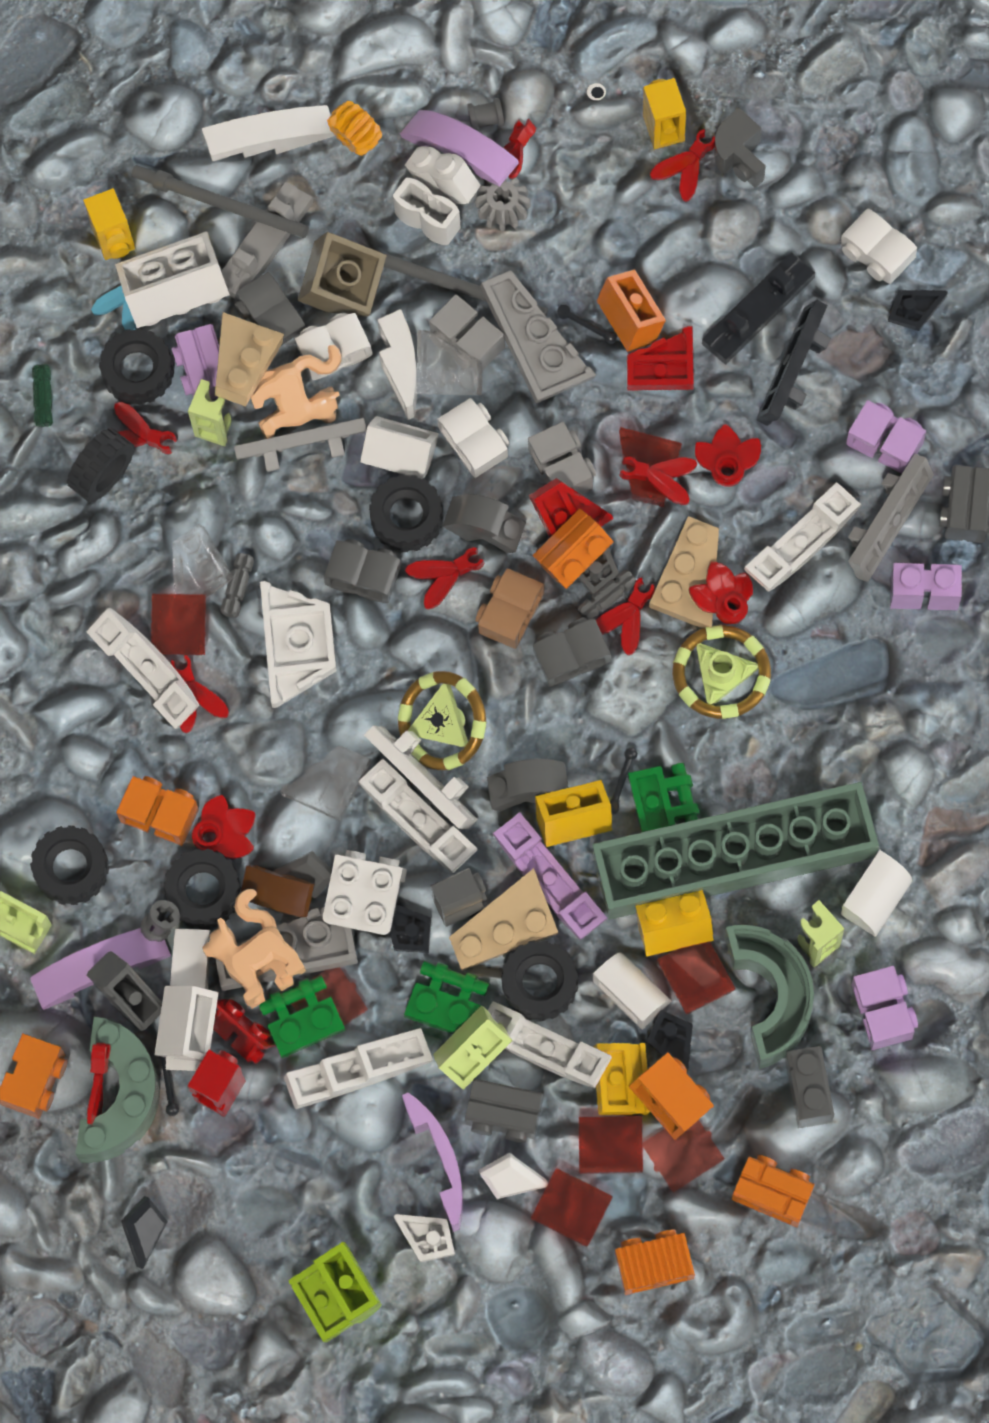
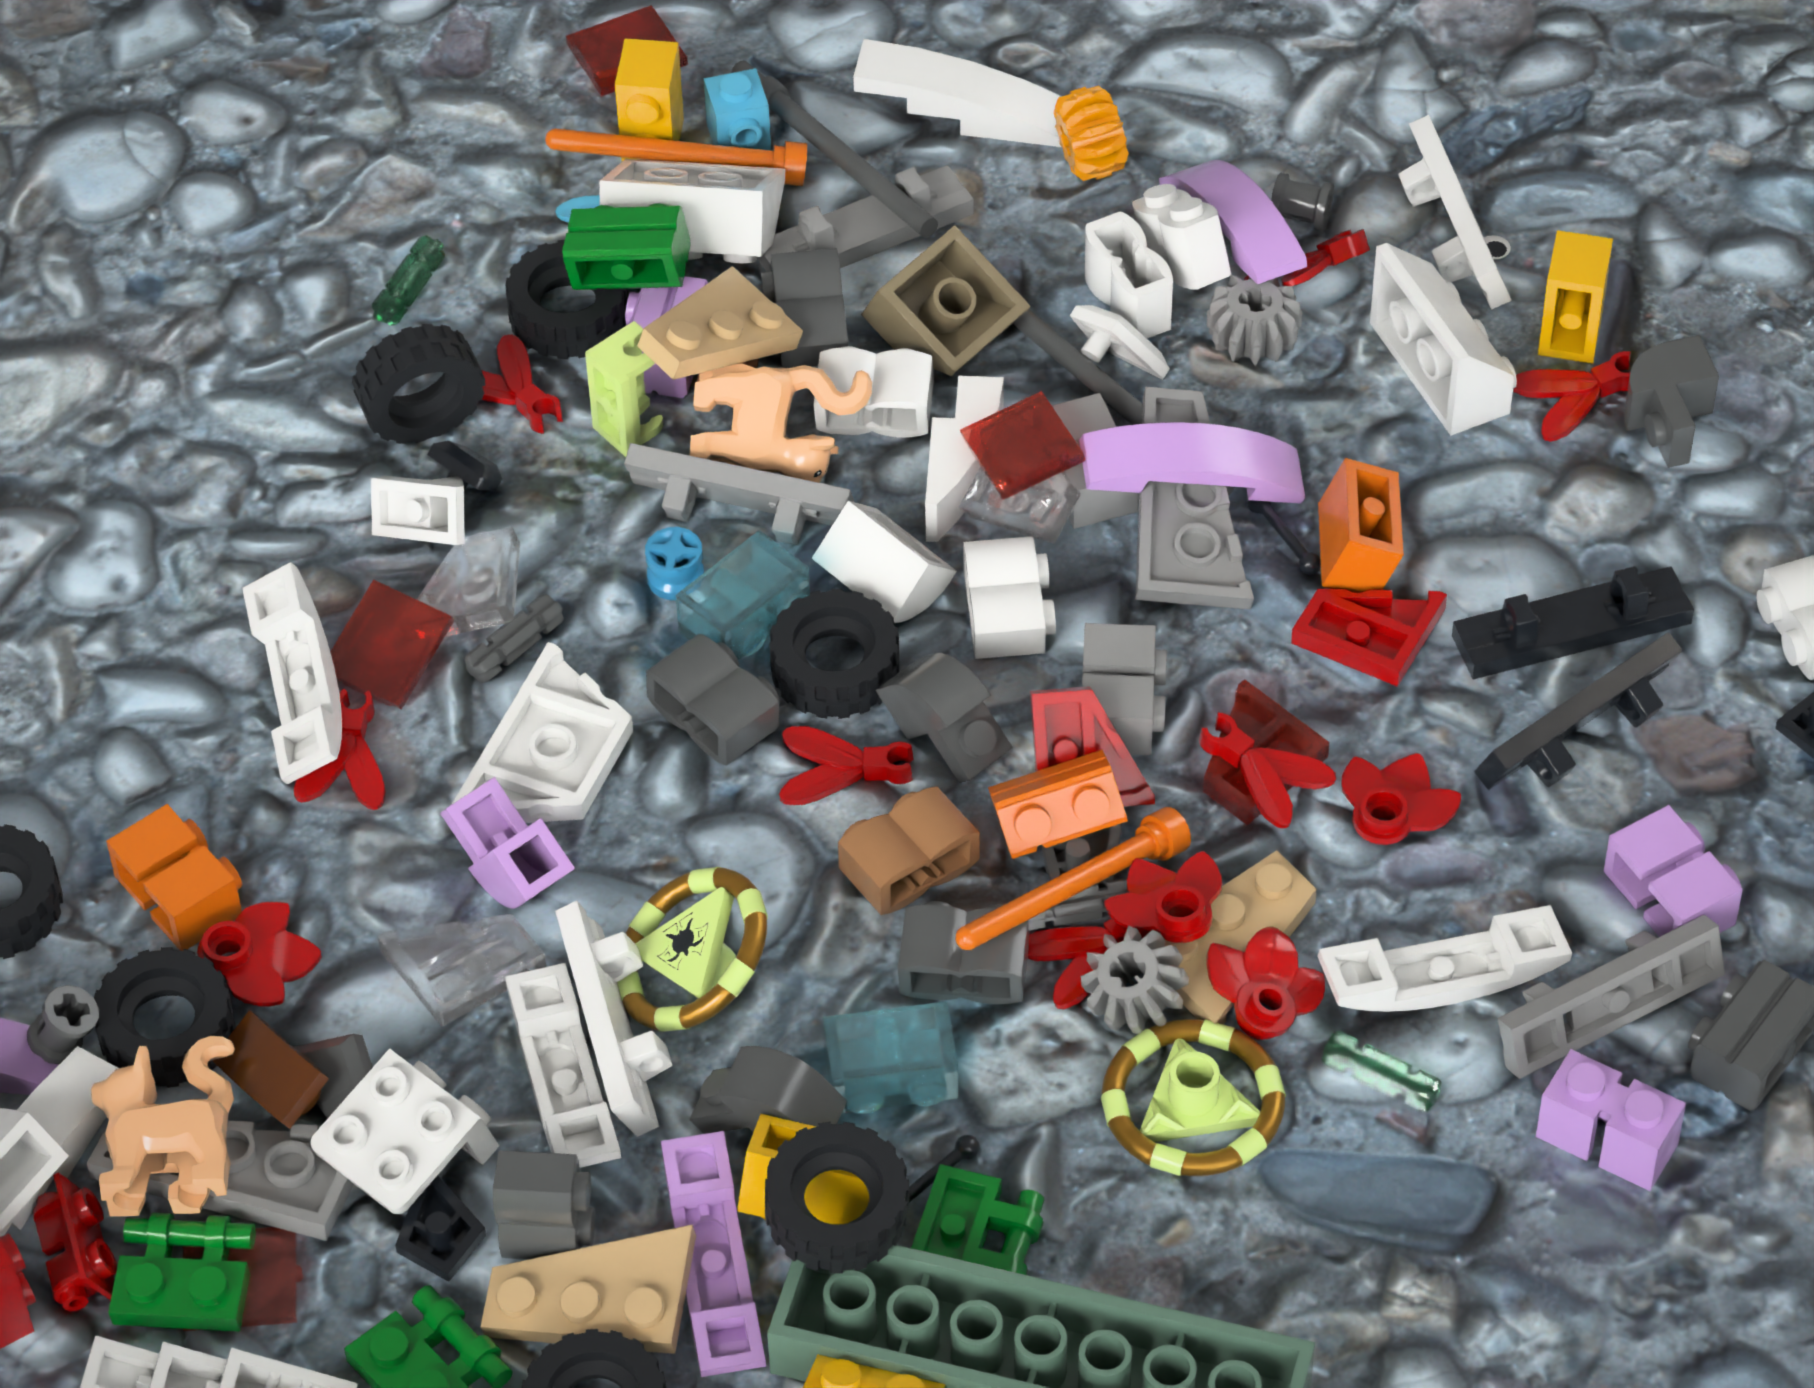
camera: 25 degrees right, 20 degrees down
none -> white slope [371,476,465,545]
none -> black piece [427,441,502,491]
none -> lavender brick [440,777,575,909]
none -> orange piece [545,128,807,186]
none -> green brick [562,203,691,290]
none -> clear red piece [566,5,688,96]
none -> dark azure wheel [645,527,704,601]
none -> clear light blue brick [676,530,810,661]
none -> medium azure brick [704,68,771,150]
none -> black tyre [765,1121,909,1273]
none -> clear light blue brick [823,1001,958,1114]
none -> orange piece [955,807,1191,950]
none -> clear red piece [960,391,1086,500]
none -> white piece [1070,305,1170,380]
none -> lavender slope [1079,422,1305,504]
none -> light grey gear [1080,926,1189,1034]
none -> red plate [1104,851,1222,943]
none -> clear green axle [1322,1031,1442,1112]
none -> white slope [1370,243,1517,436]
none -> white hinge [1398,115,1512,310]

